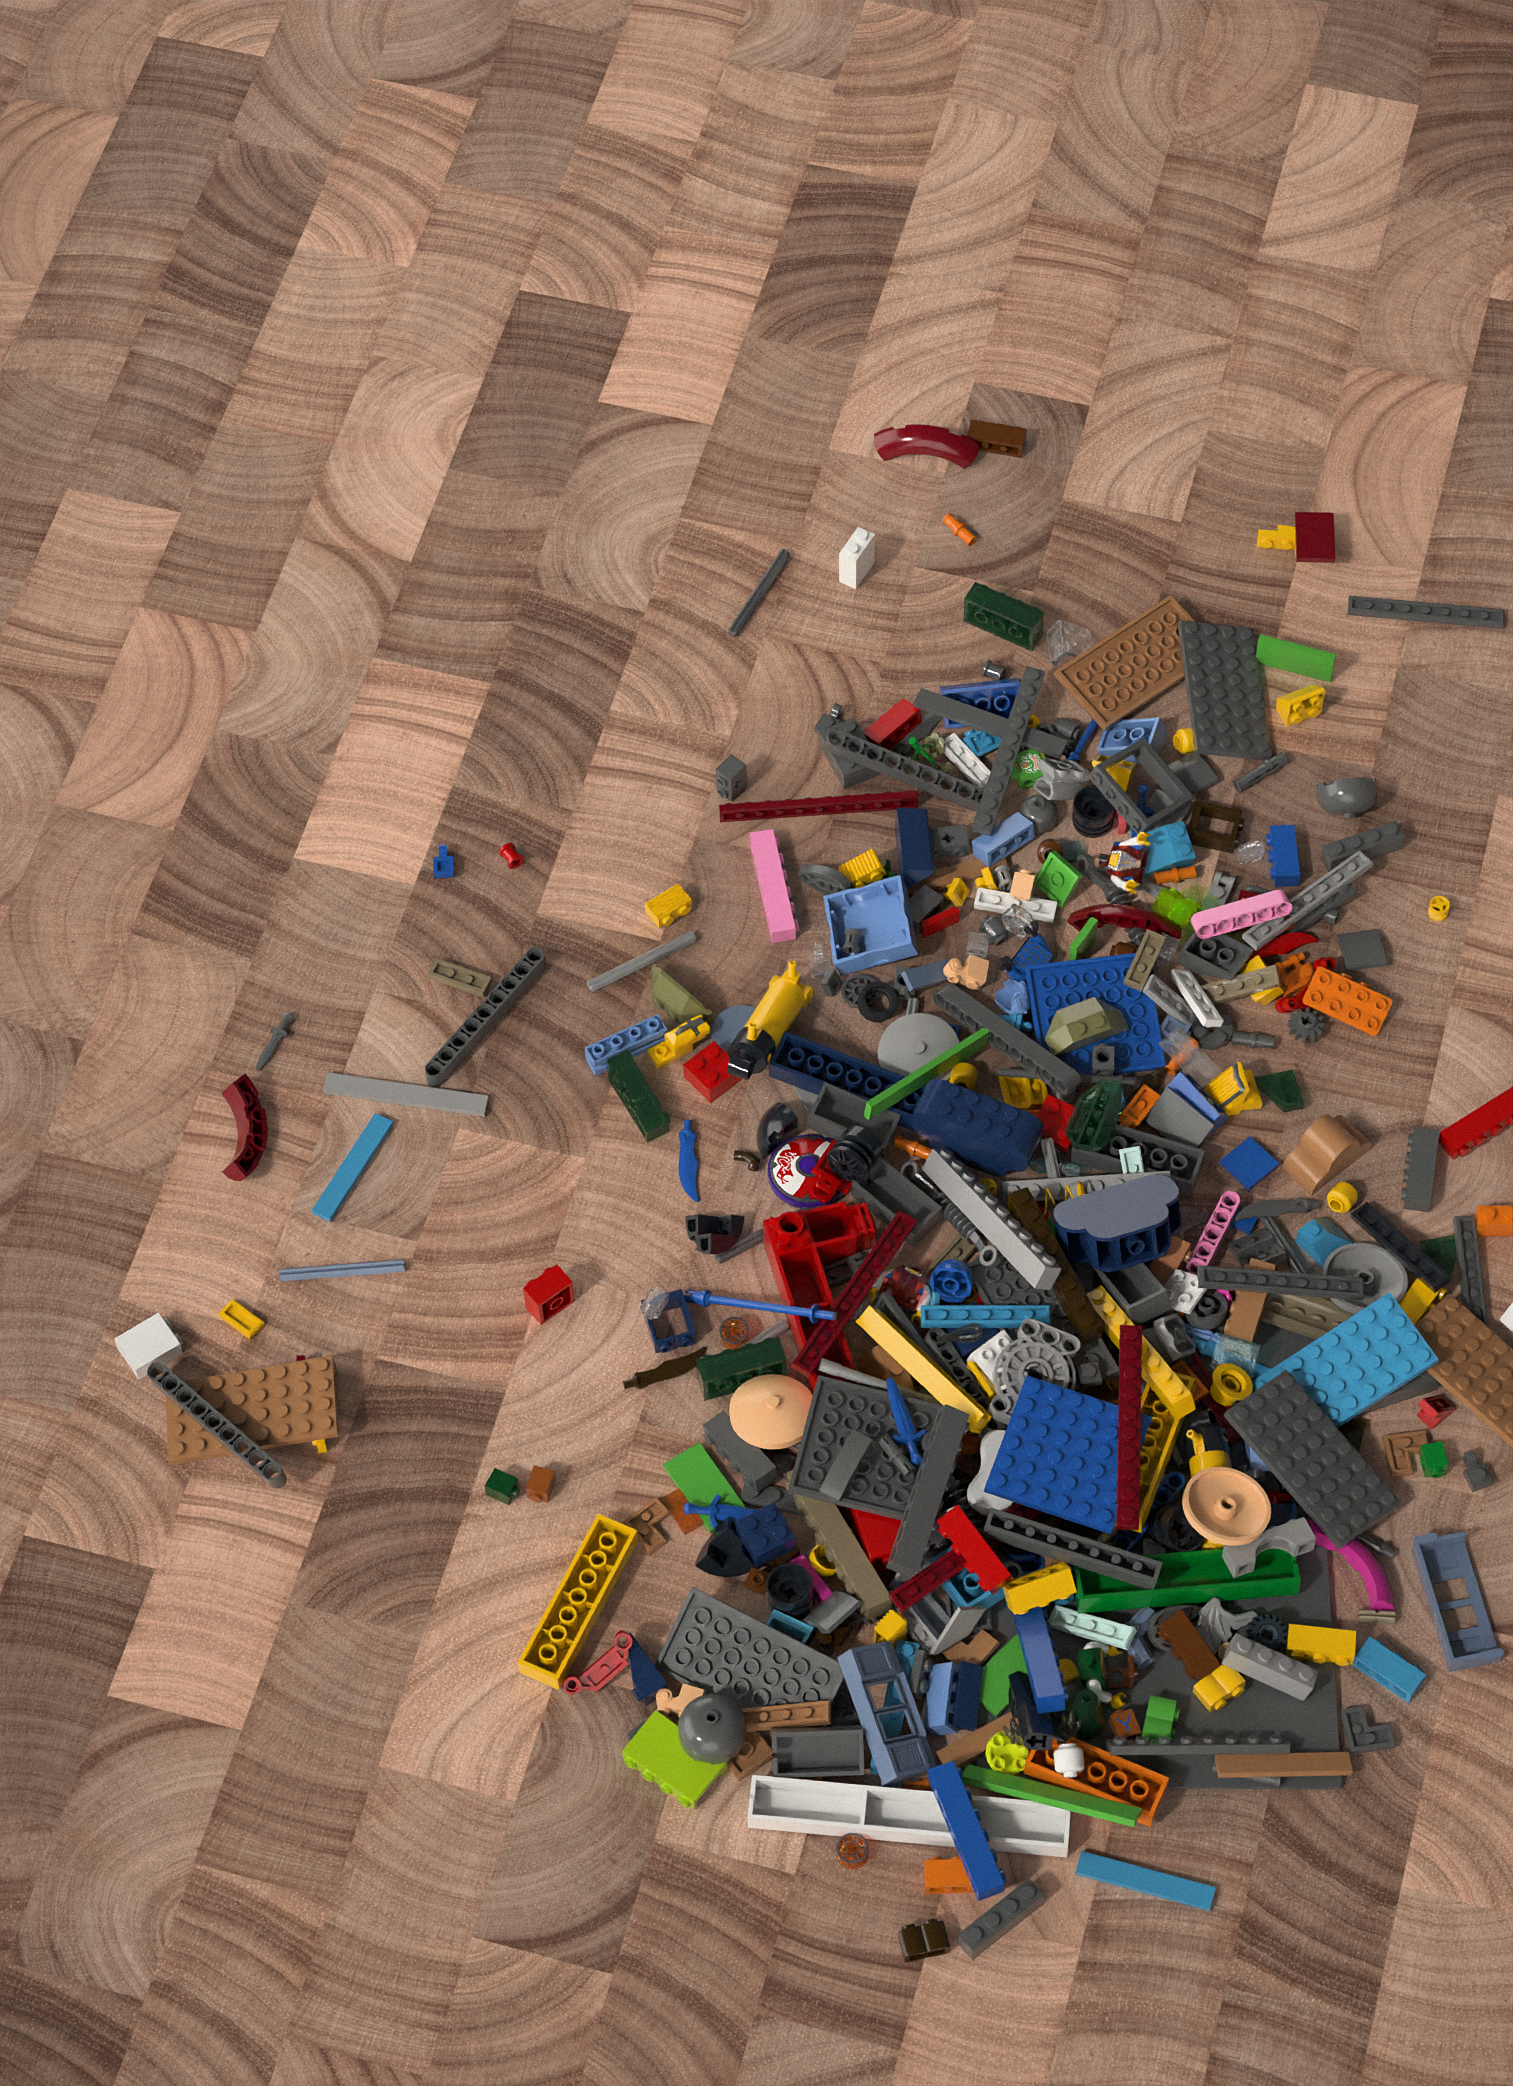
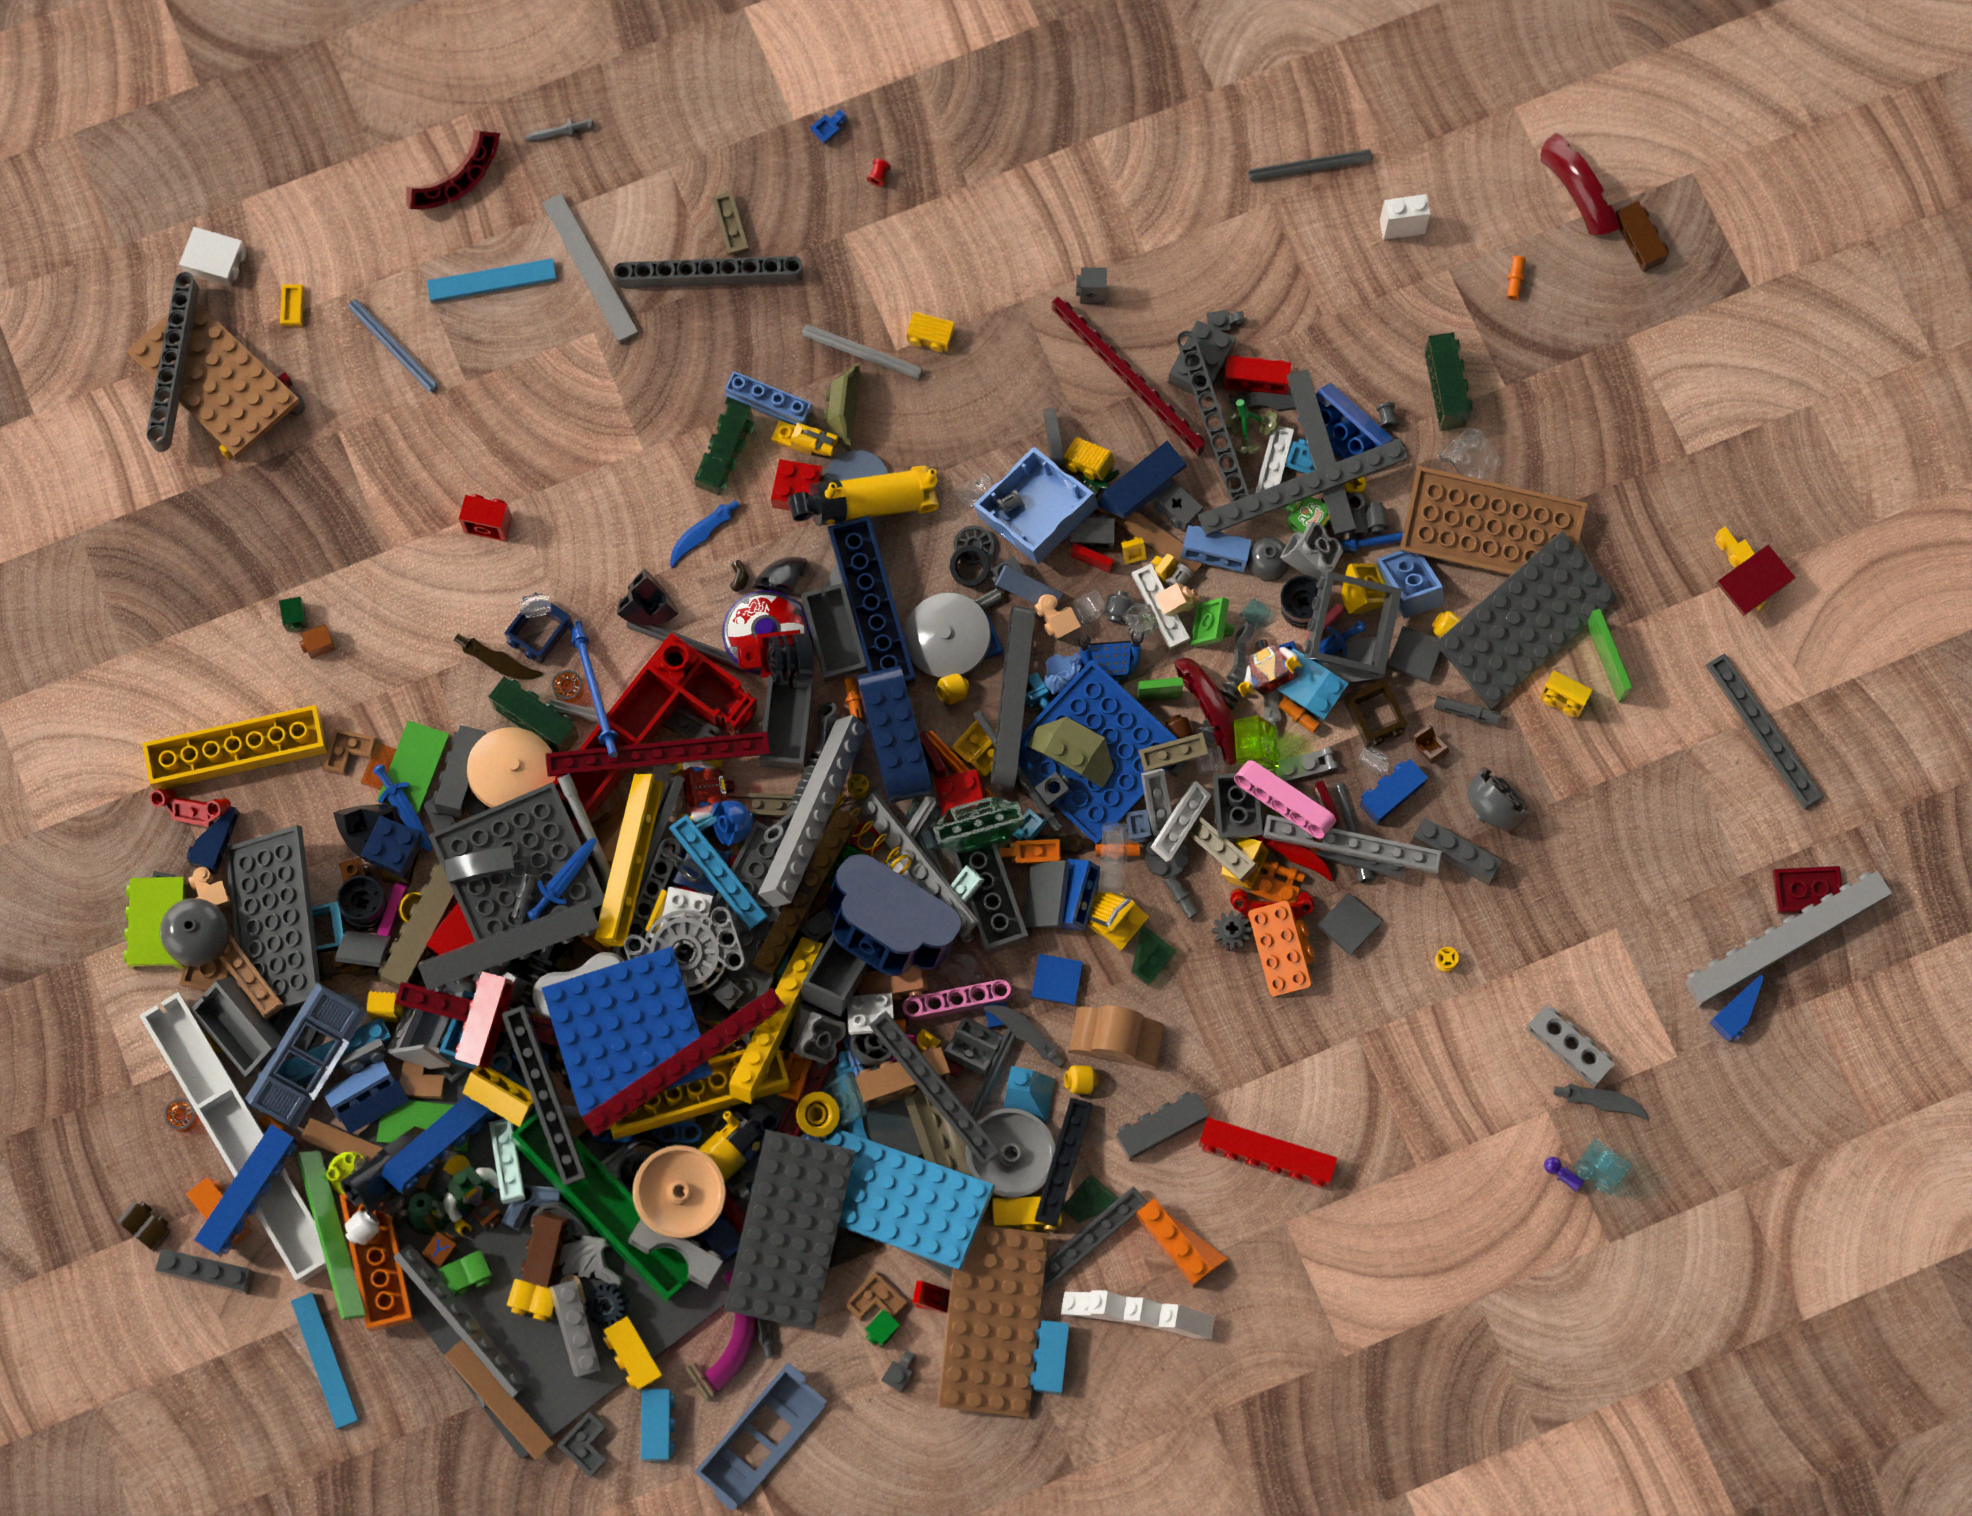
camera: 50 degrees right, 15 degrees up
bright pink brick [750,829,799,943] -> none
dark grey tile [820,968,842,997] -> none
bright green tile [864,1027,990,1120] -> none
reddish brown head [1037,839,1063,864] -> none
none -> reddish brown bracket [1413,725,1449,764]

